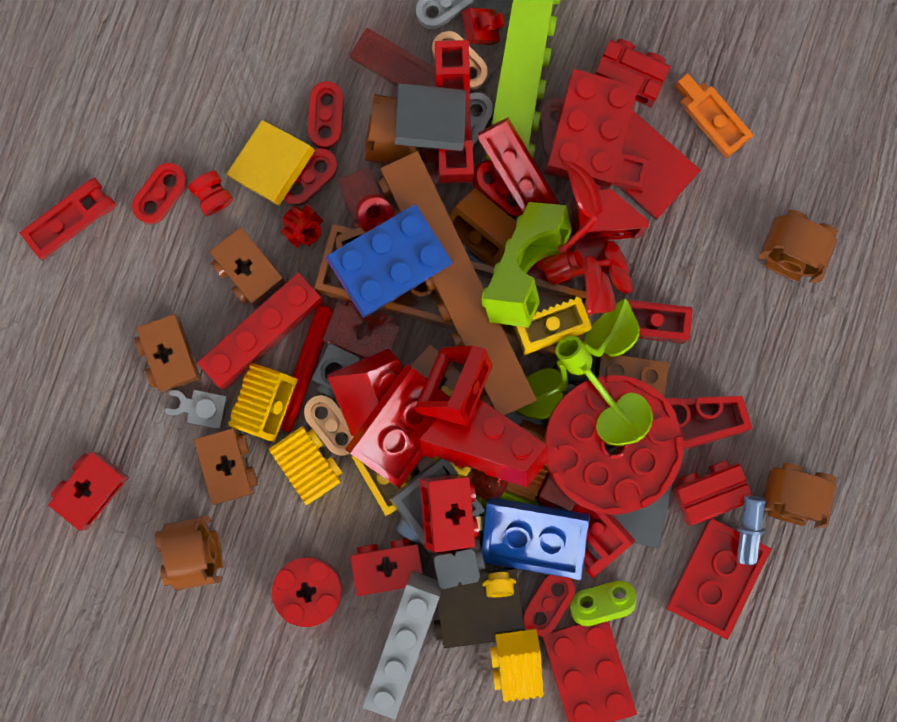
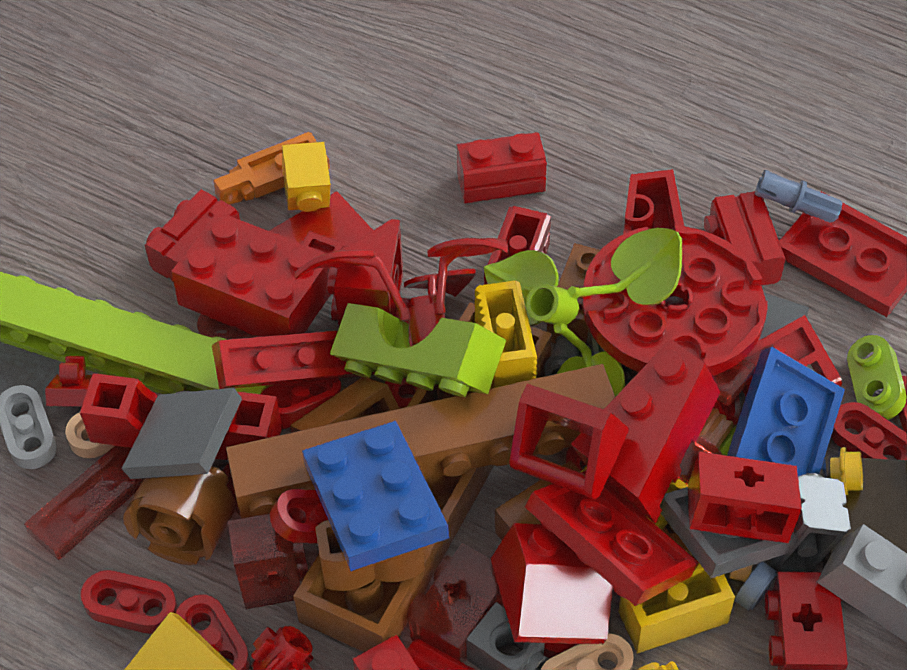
camera: 70 degrees left, 30 degrees down
dark orange brick [759,210,838,283] -> none
dark orange brick [763,463,837,528] -> none
none -> yellow brick [282,142,331,212]
none -> red brick [456,132,547,204]

